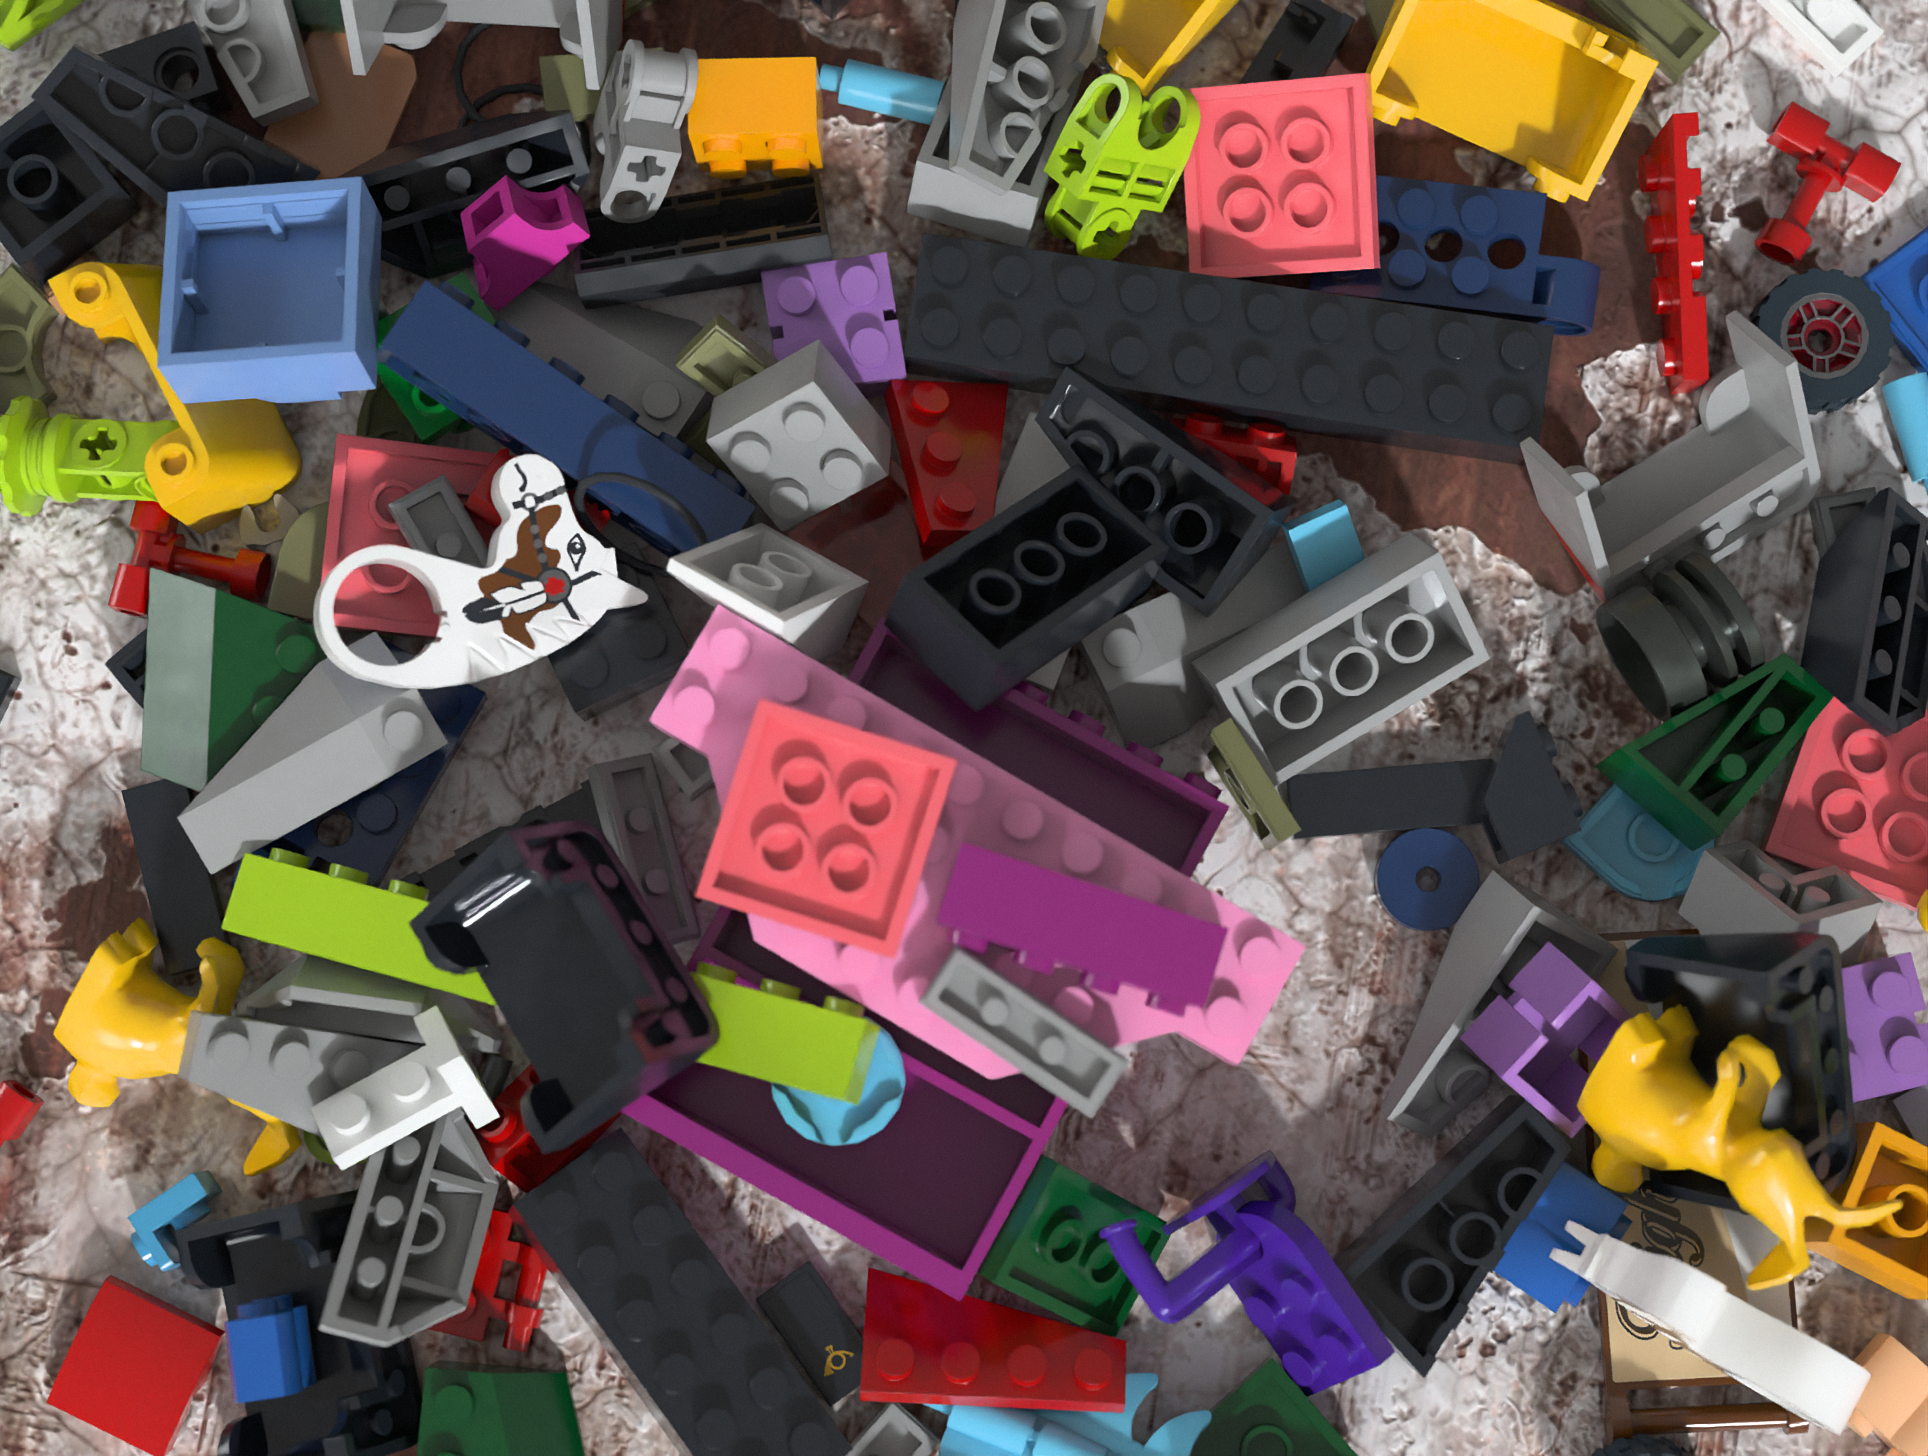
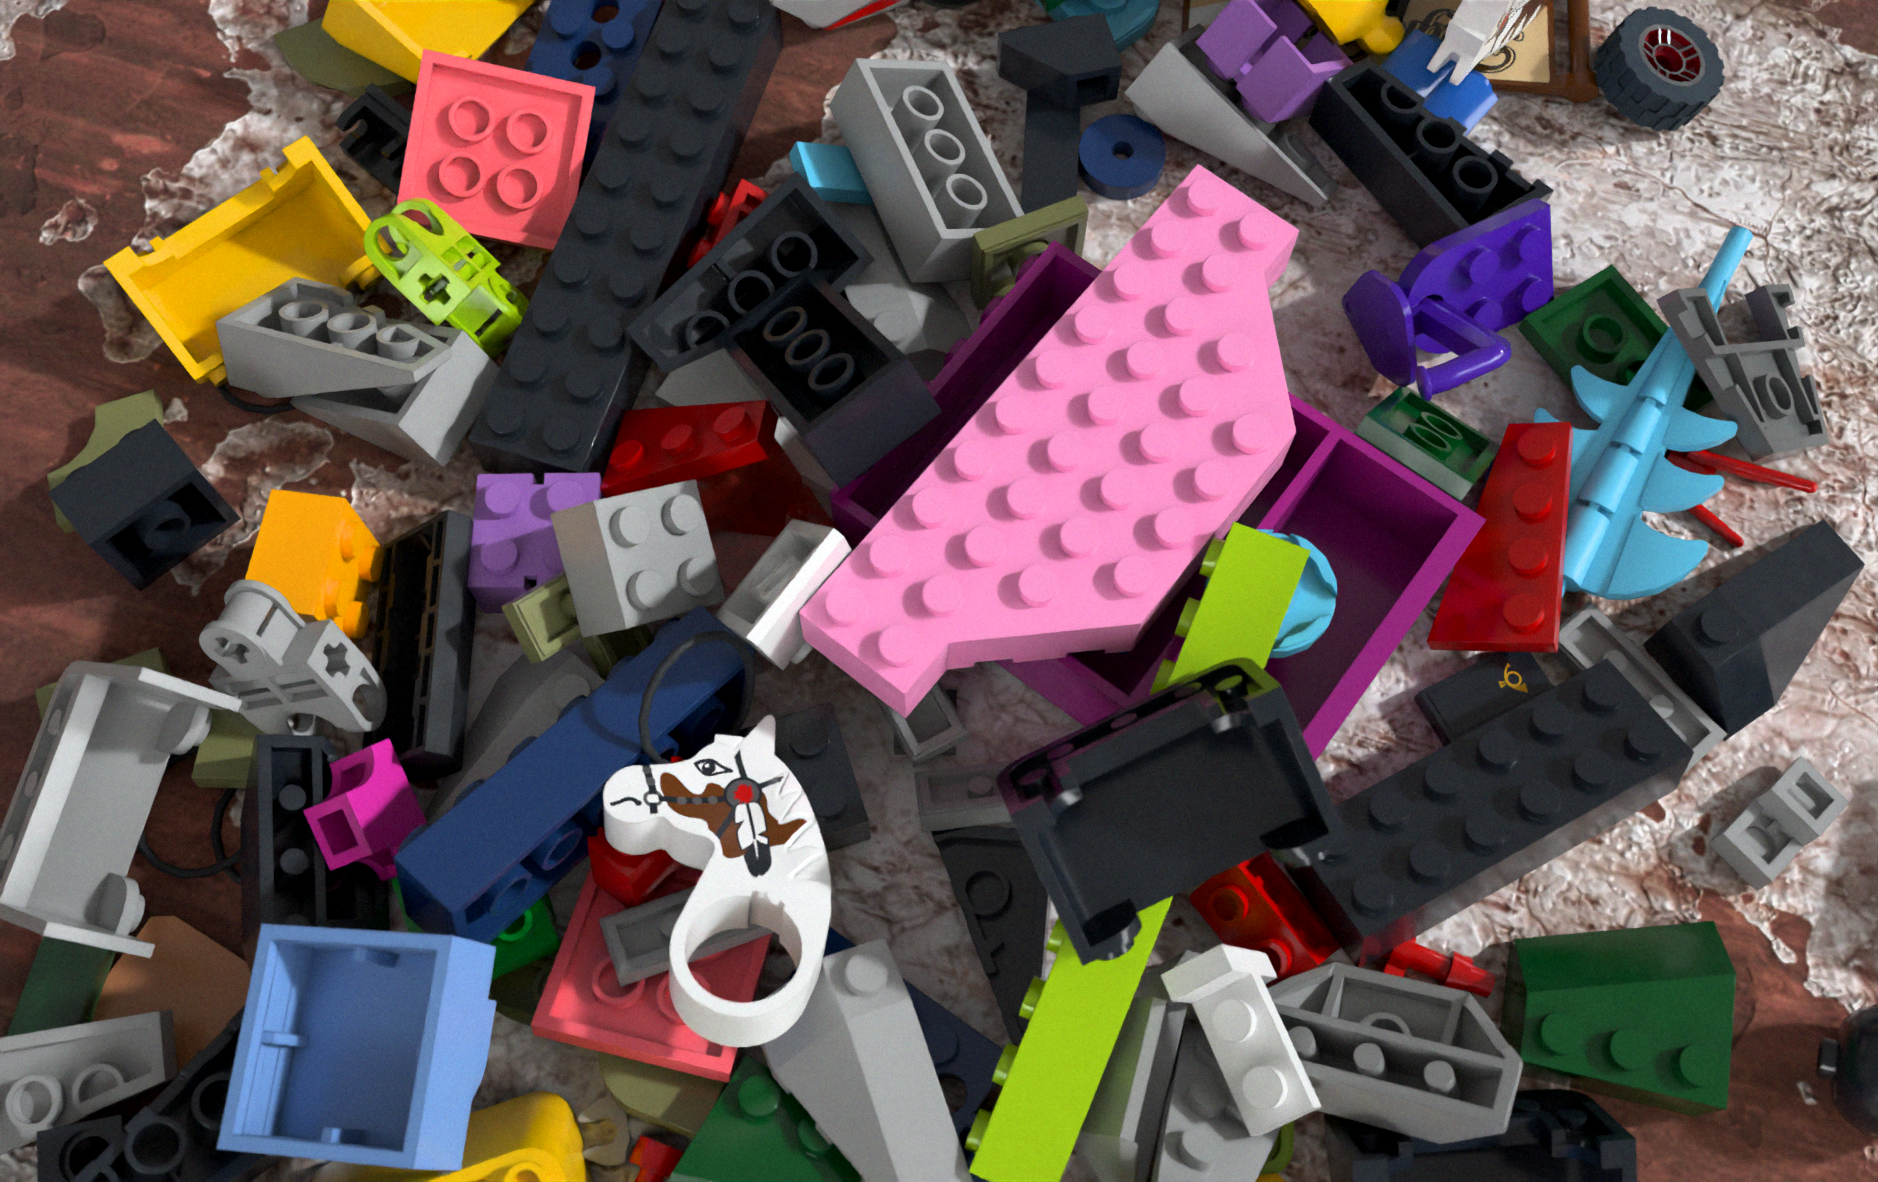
camera: 85 degrees left, 15 degrees down
coral plate [696,698,957,959] -> none
medium azure cylinder [819,59,946,125] -> none
light grey tile [918,945,1130,1118] -> none
magenta brick [936,842,1229,1018] -> none

